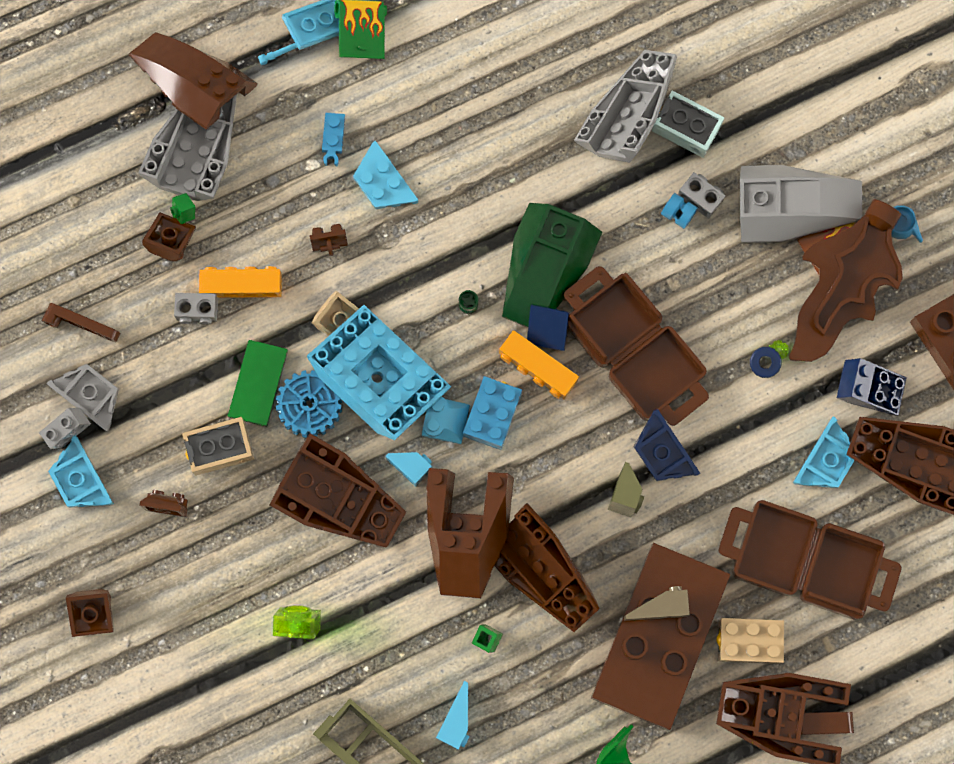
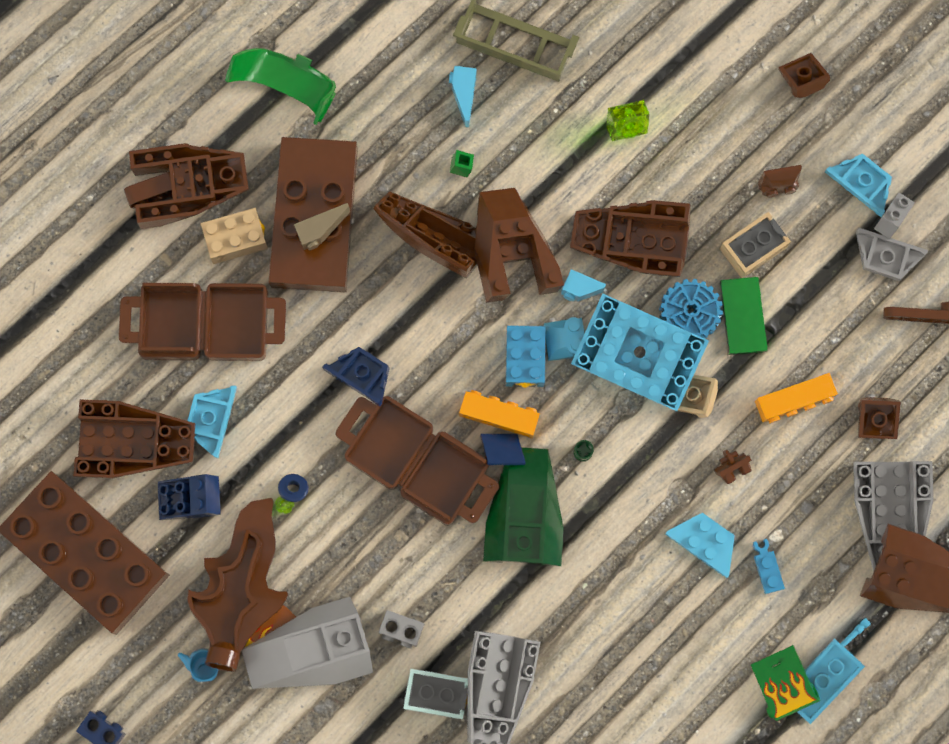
camera: 160 degrees right, 0 degrees up
green plate [170,193,196,224] -> none
light grey brick [174,293,218,324] -> none
olive slope [608,462,644,517] -> none
dark azure wheel [661,193,698,229] -> none

